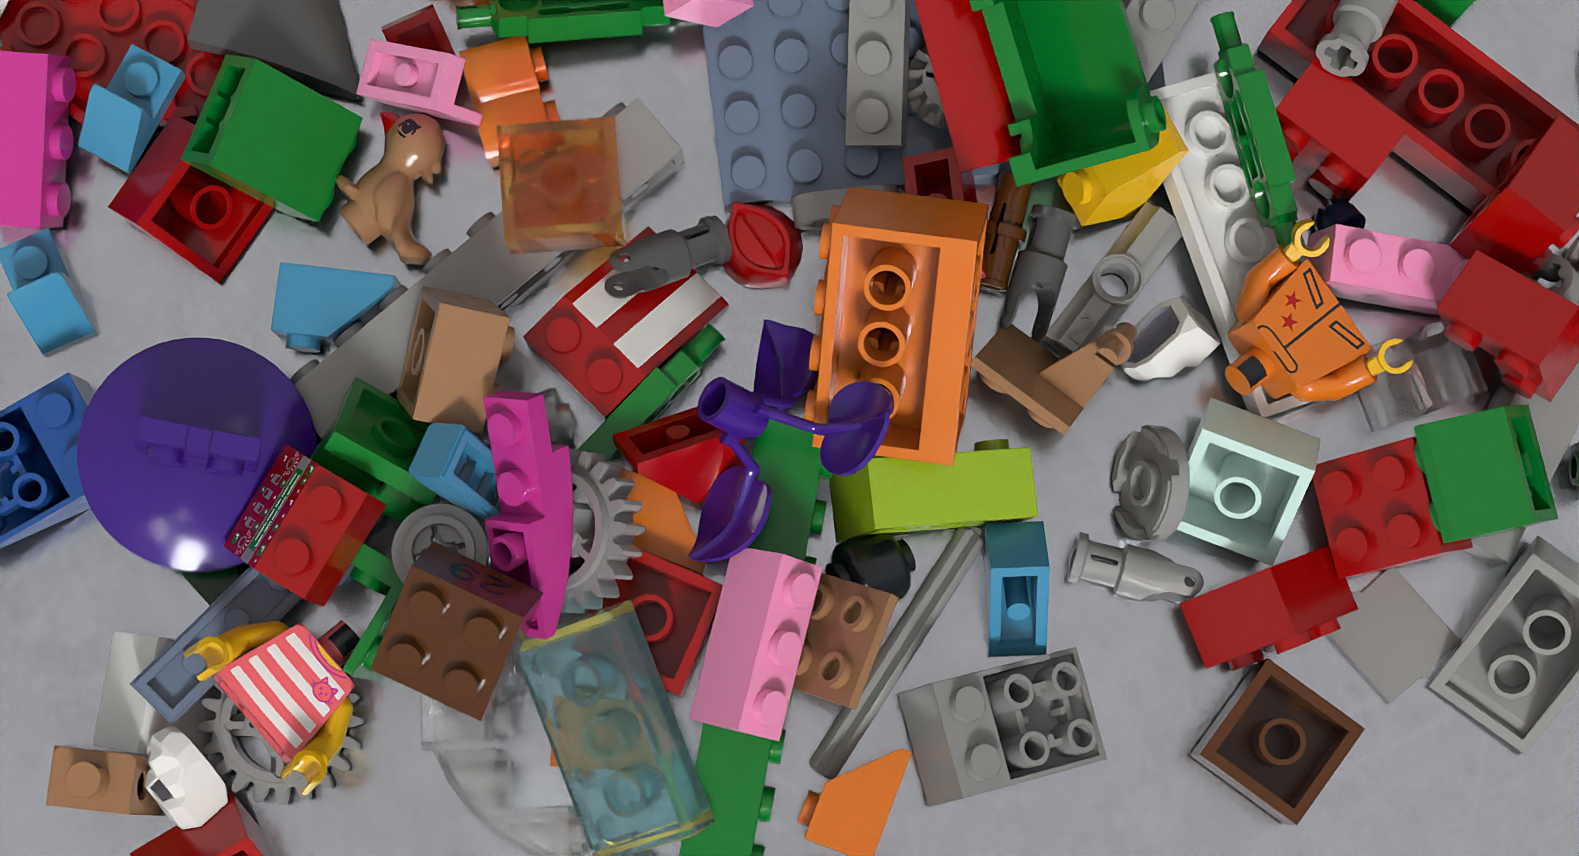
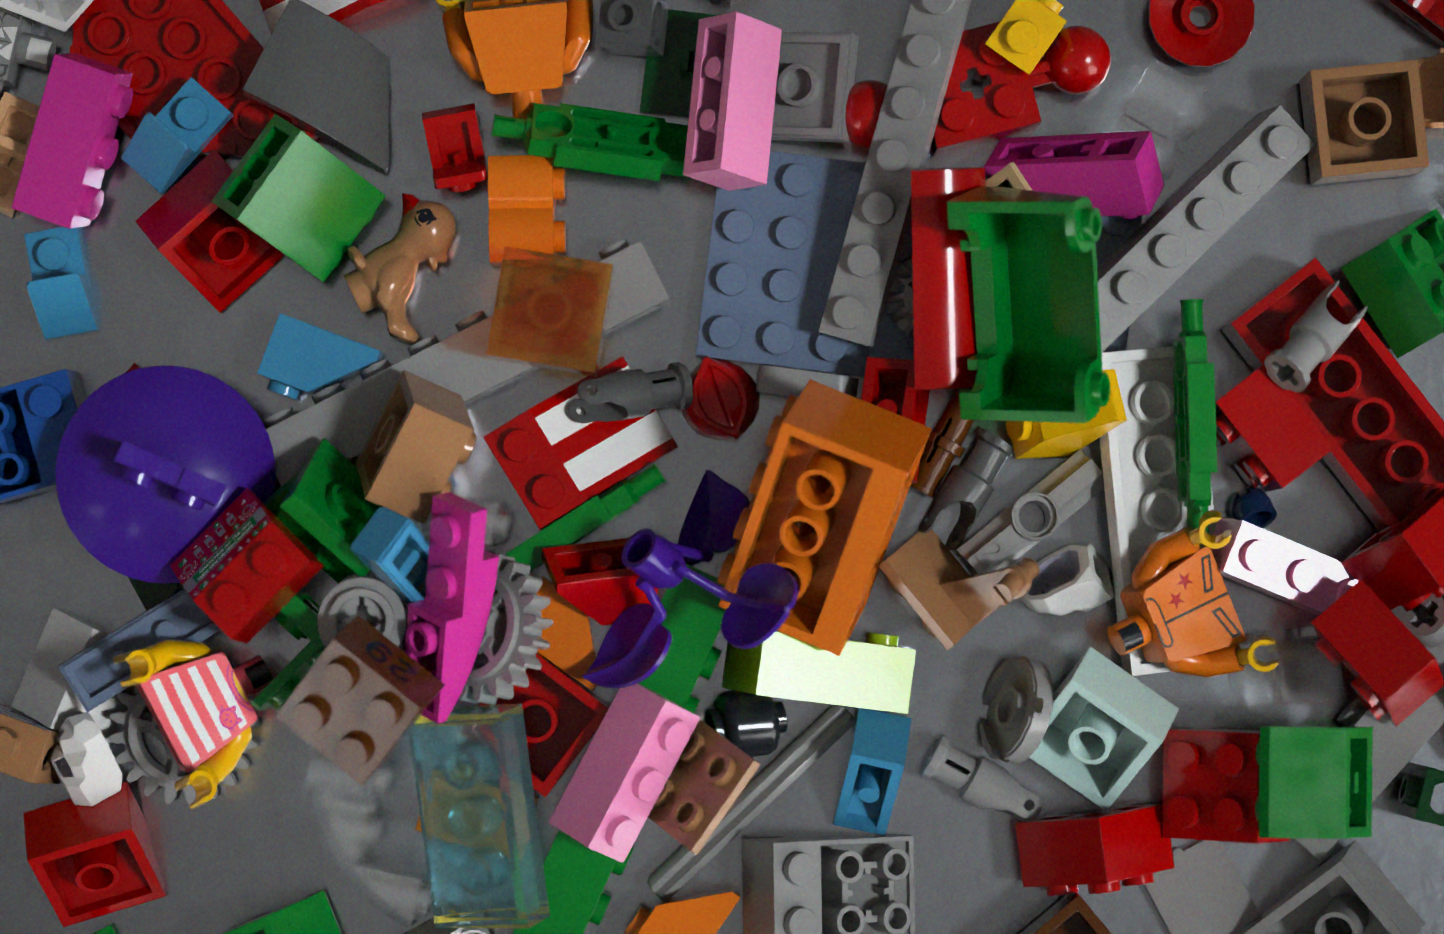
camera: 10 degrees right, 5 degrees up
bright pink panel [356,39,483,126] -> none

